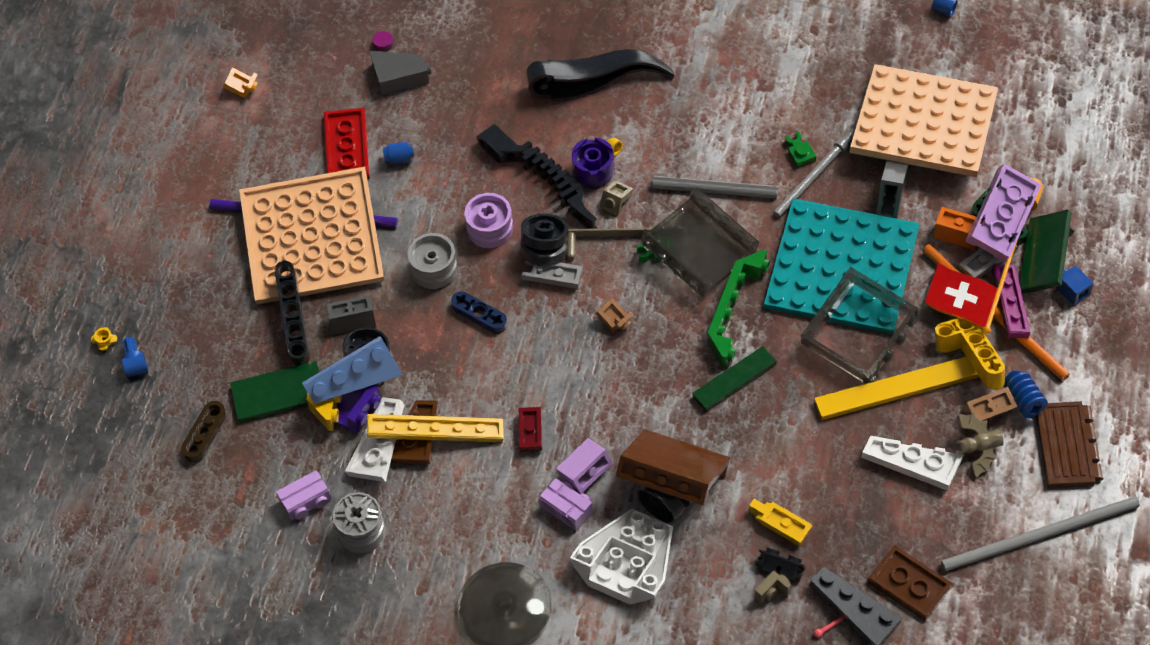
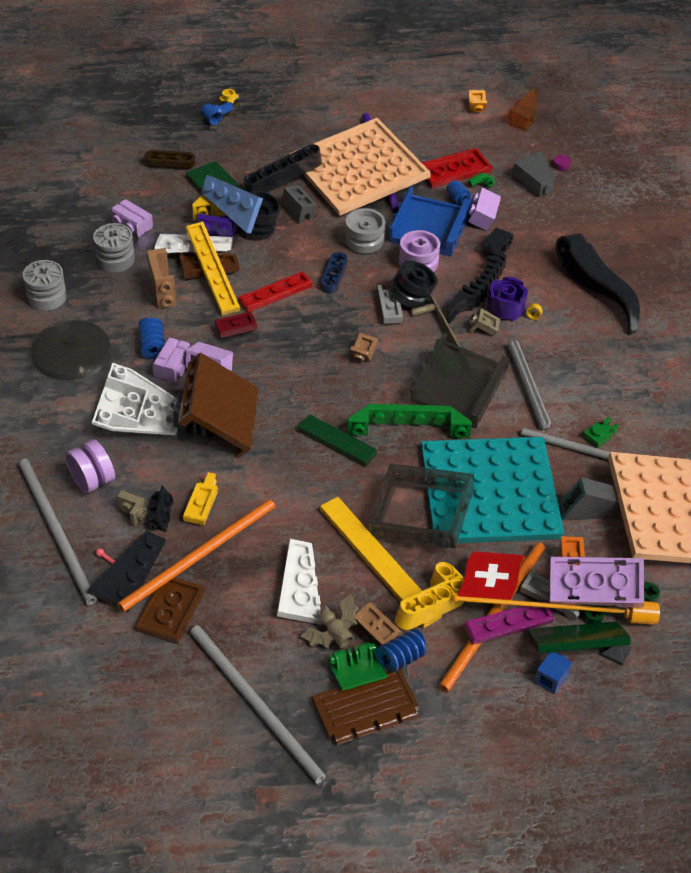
camera: 65 degrees right, 10 degrees down
none -> light grey wheel [23,260,67,311]
none -> lavender wheel [65,439,115,494]
none -> orange piece [117,499,275,612]
none -> blue piece [138,317,165,359]
none -> medium nougat panel [147,248,177,308]
none -> red tile [238,271,313,312]
none -> green hinge [328,642,387,691]
none -> blue panel [387,186,472,257]
none -> green arm [468,173,495,187]
none -> lavender brick [468,188,501,231]
none -> clear orange slope [508,88,537,131]

